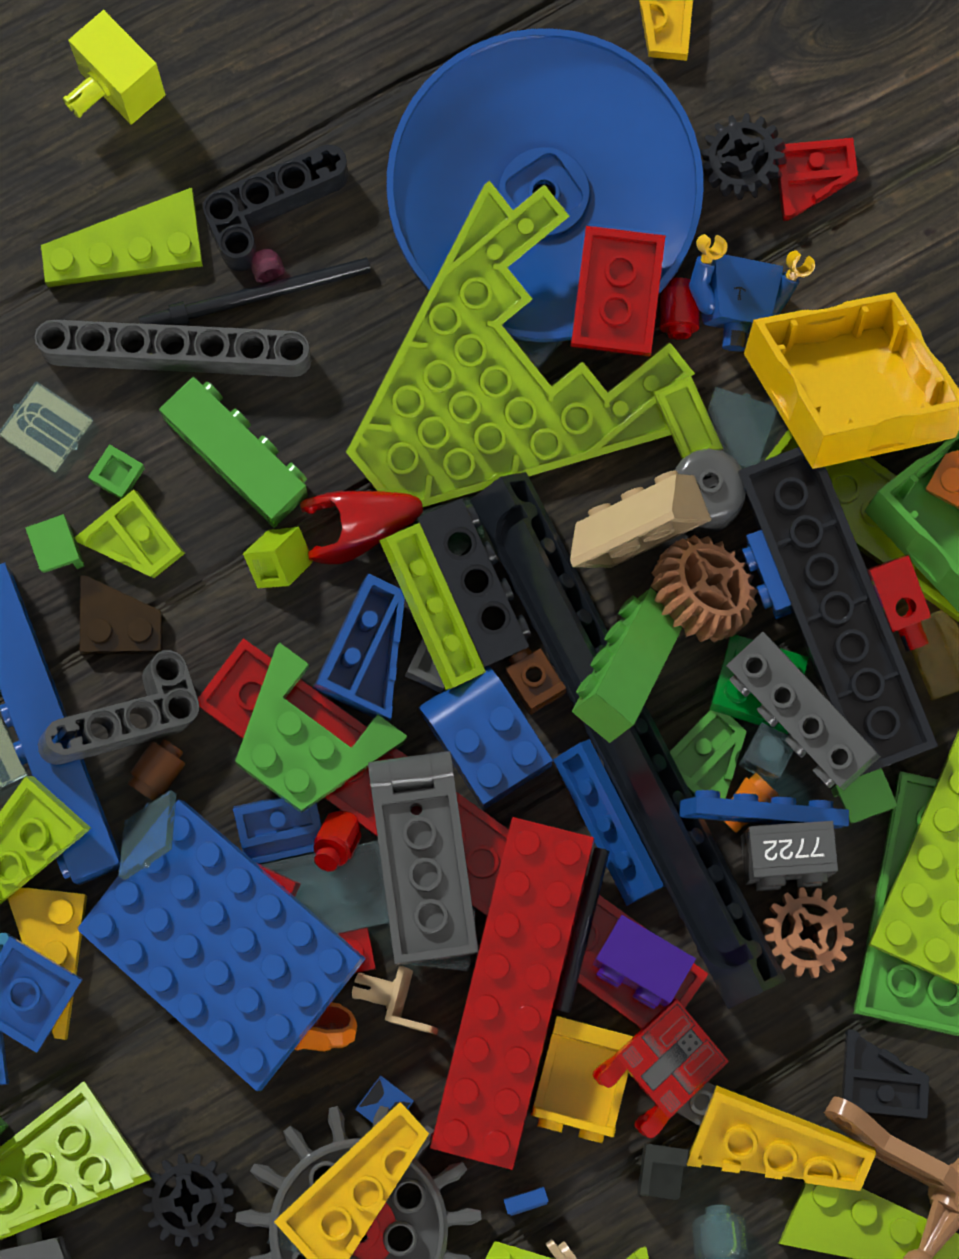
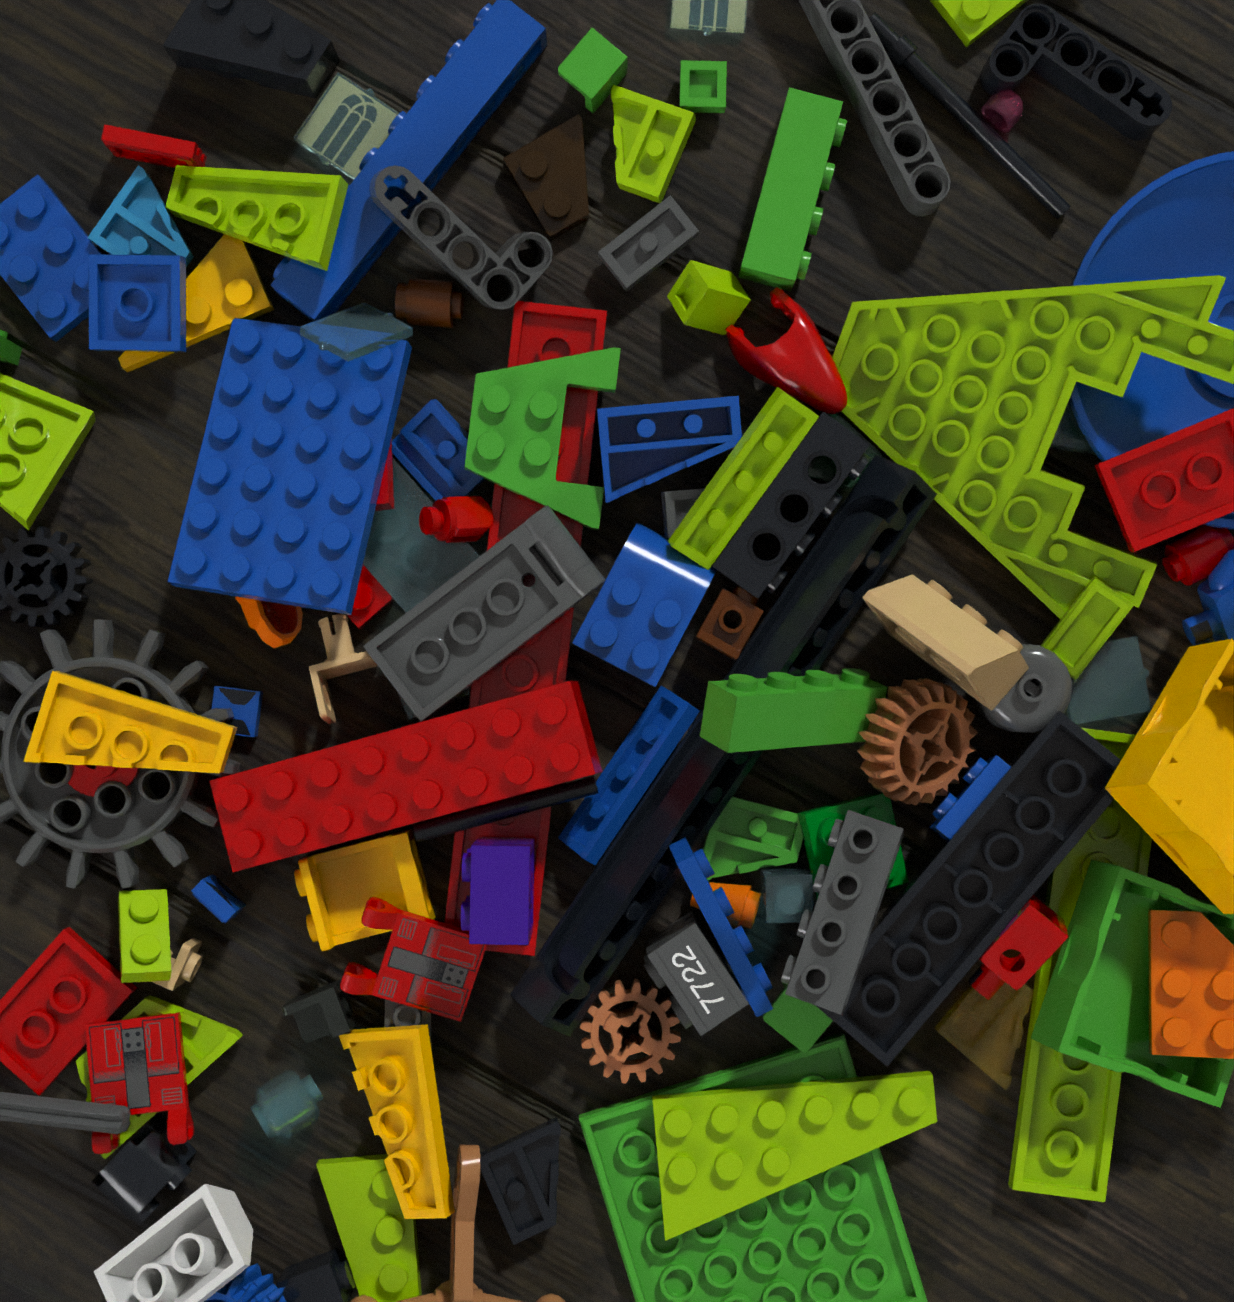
camera: 65 degrees right, 10 degrees up
none -> dark grey plate [598,195,699,292]

